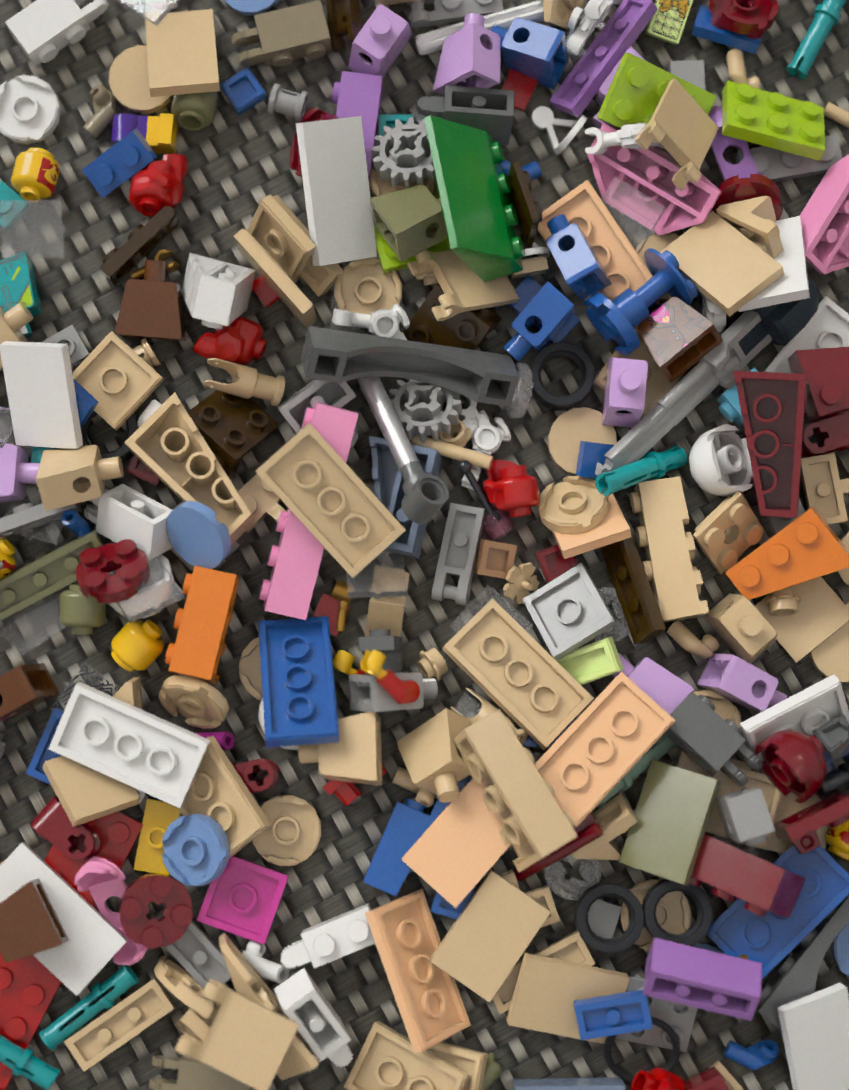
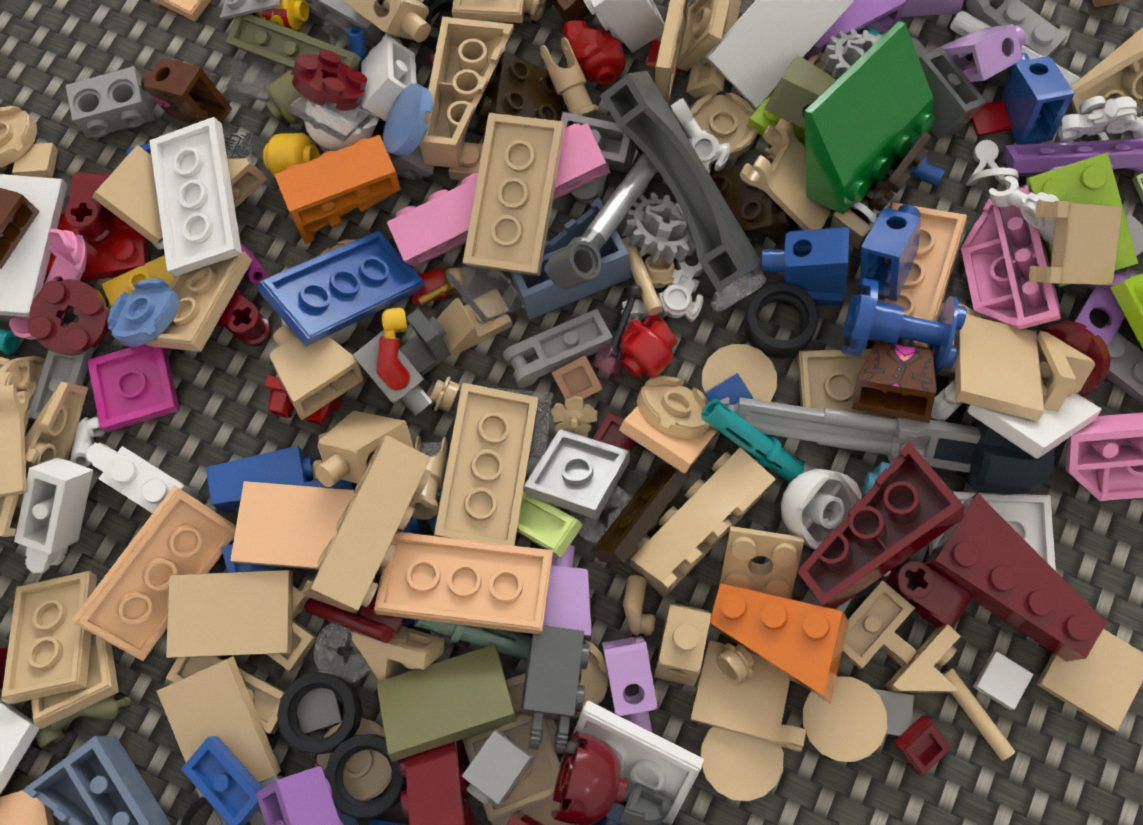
camera: 65 degrees right, 10 degrees down
tan tile [158,675,229,729] -> none
tan tile [252,795,322,866] -> none
clear piece [601,176,666,255] -> none
lavender torso [602,357,648,428] -> none

